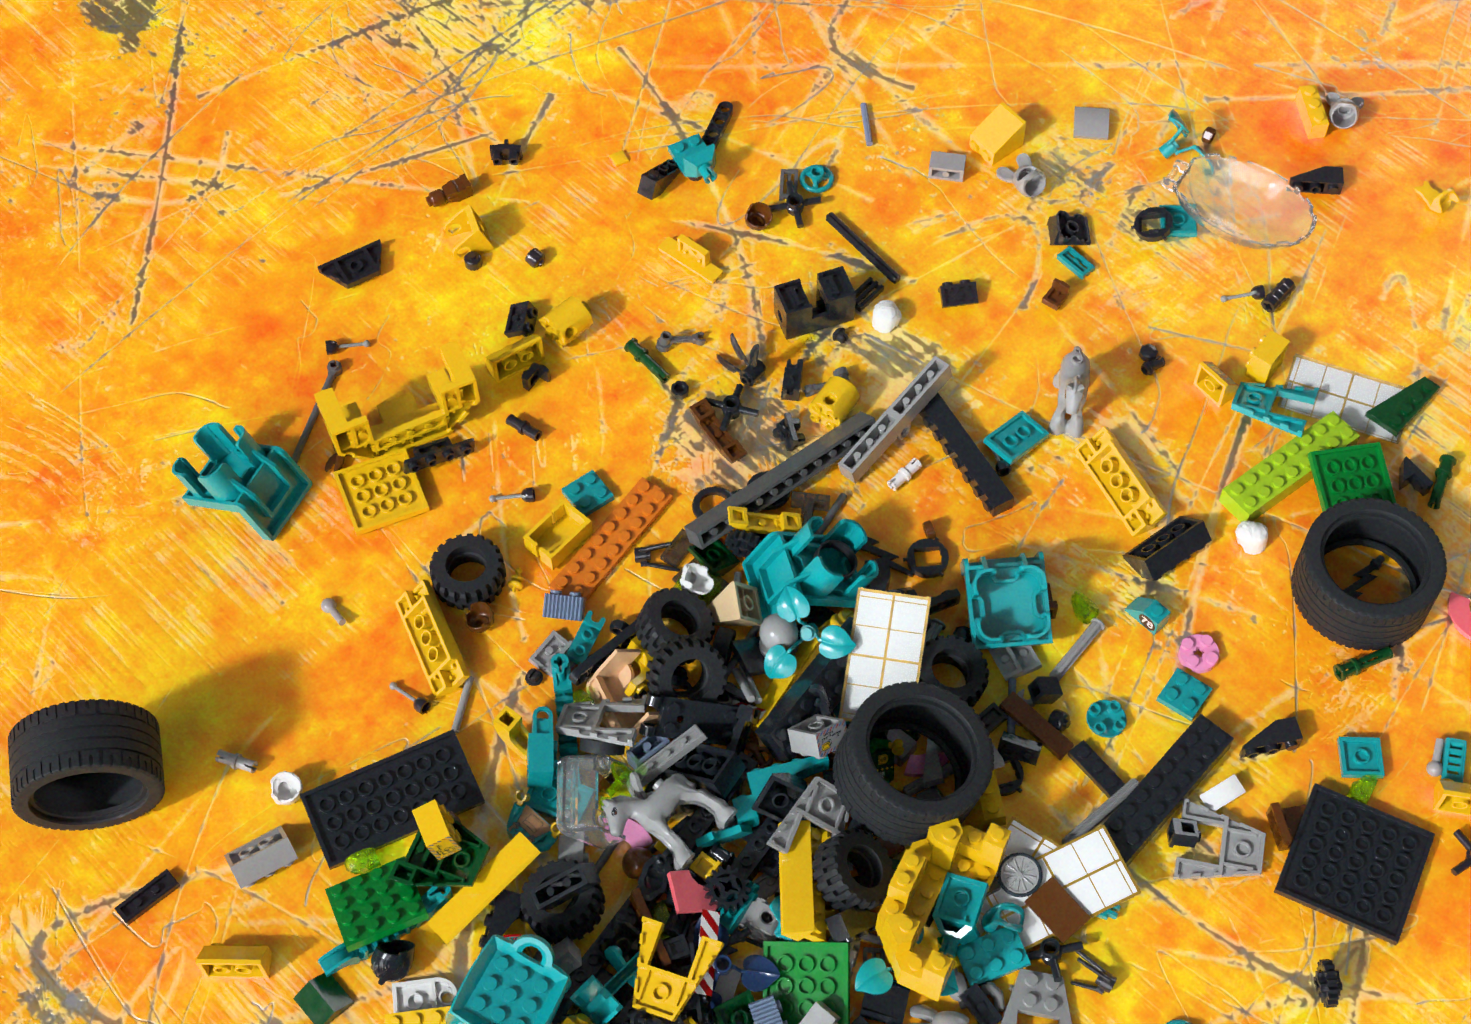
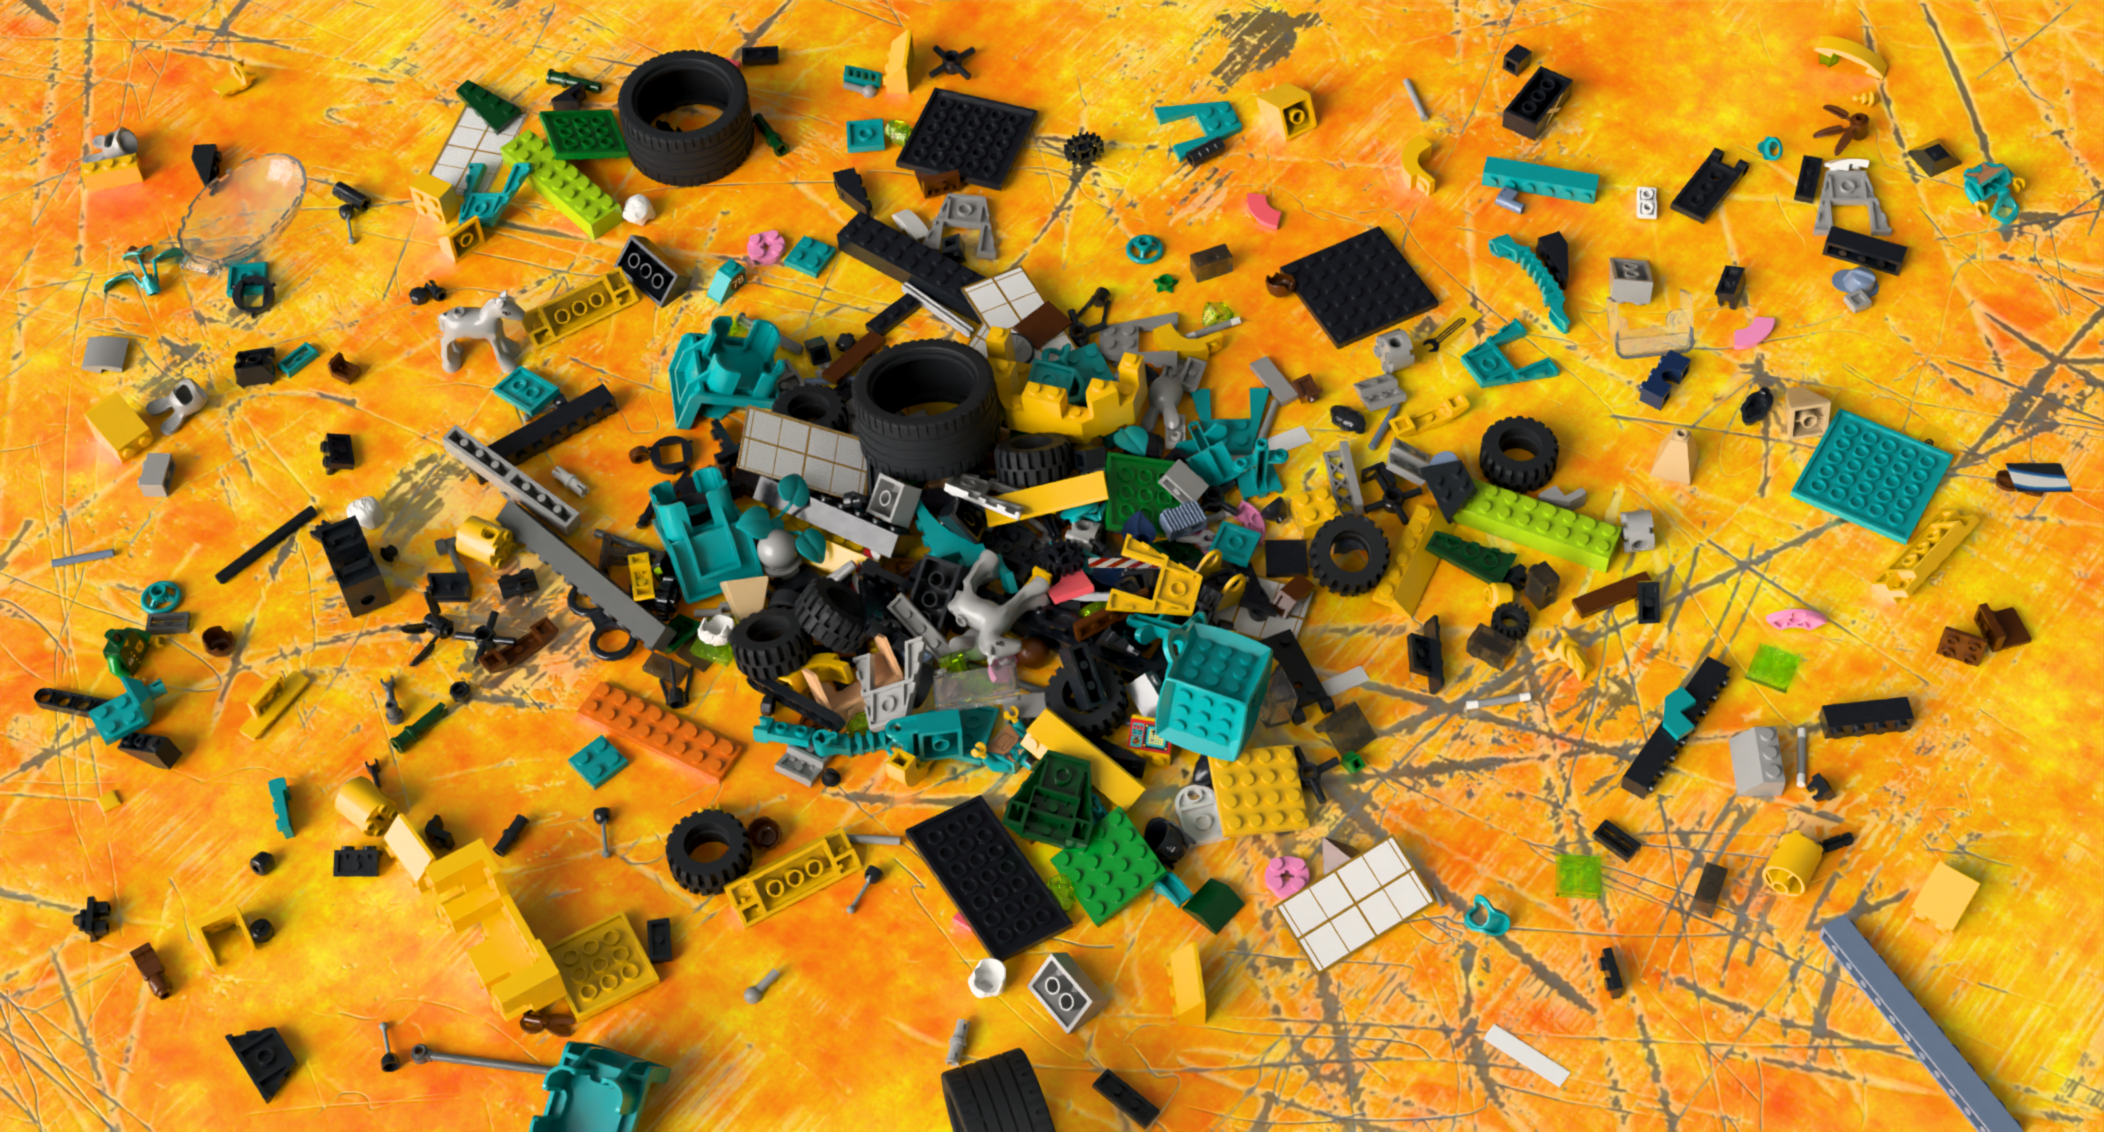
camera: 95 degrees left, 5 degrees down
black bracket [403,437,475,474] -> none
yellow brick [412,799,462,861] -> none
yellow piece [523,499,593,570] -> none
sand blue brick [542,589,586,621] -> none
black bar [769,181,821,228] -> none
teal dish [1086,700,1127,738] -> none
none -> torso [103,627,167,684]
none -> teal plate [268,777,294,839]
none -> black hand [365,758,381,788]
none -> black plate [647,918,673,964]

